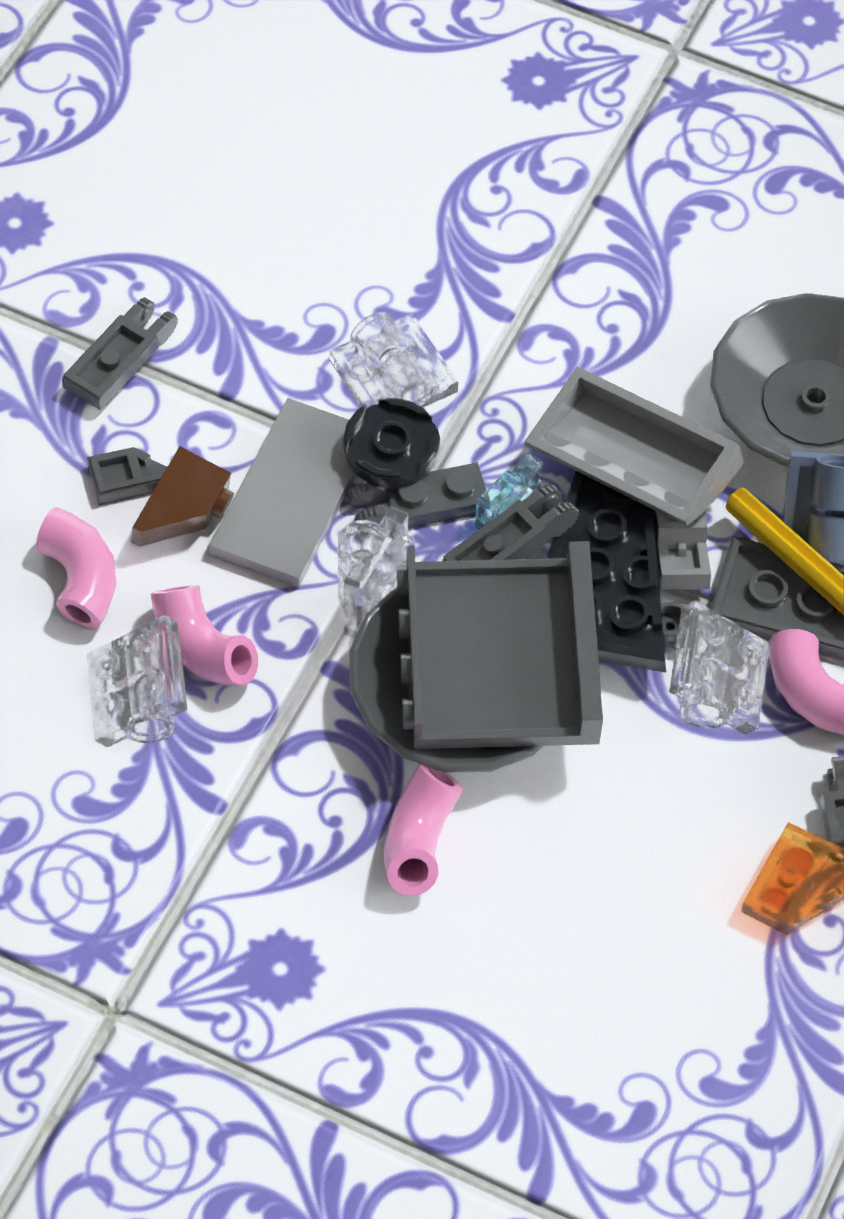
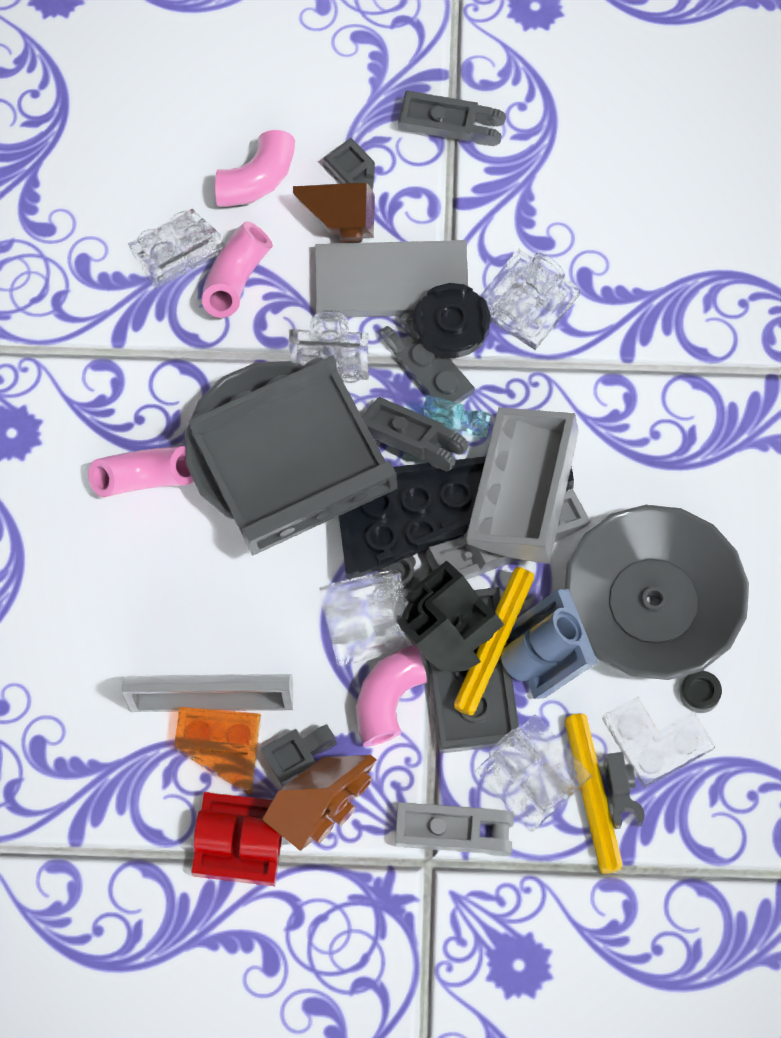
camera: 70 degrees right, 10 degrees up
none -> light grey slope [122,674,293,712]
none -> pearl dark grey brick [397,560,505,672]

